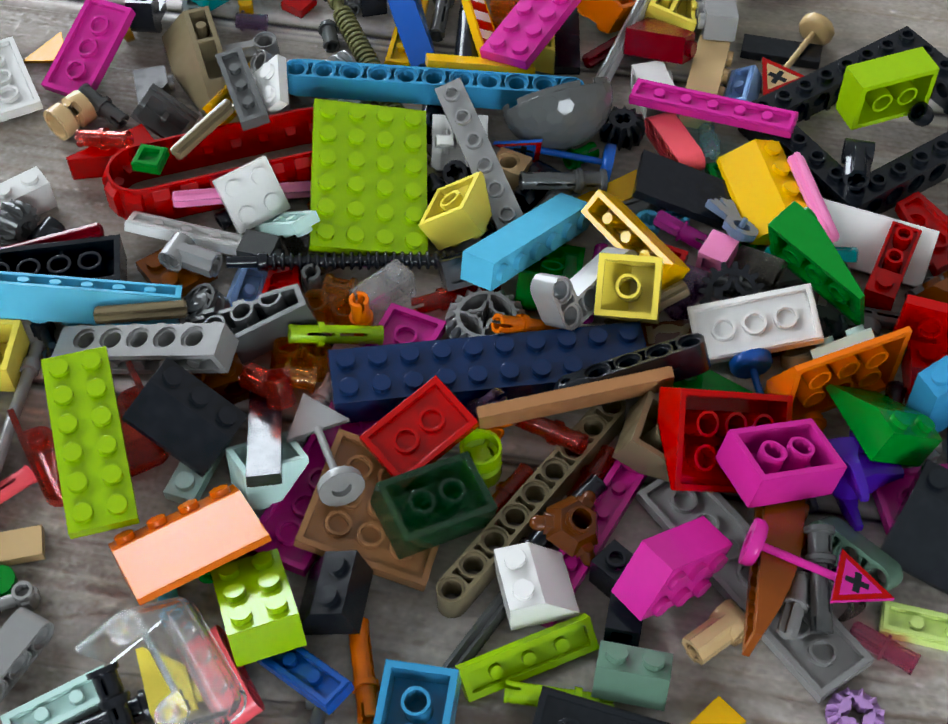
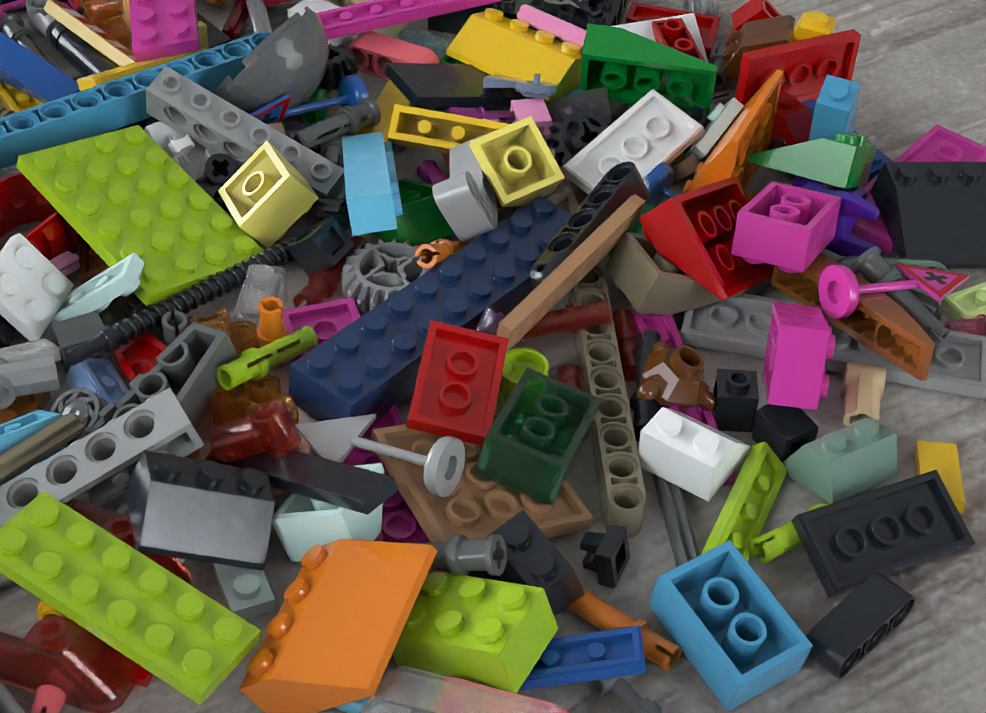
camera: 45 degrees left, 10 degrees down
none -> dark grey pin [397,534,507,576]
none -> black tile [580,524,630,588]

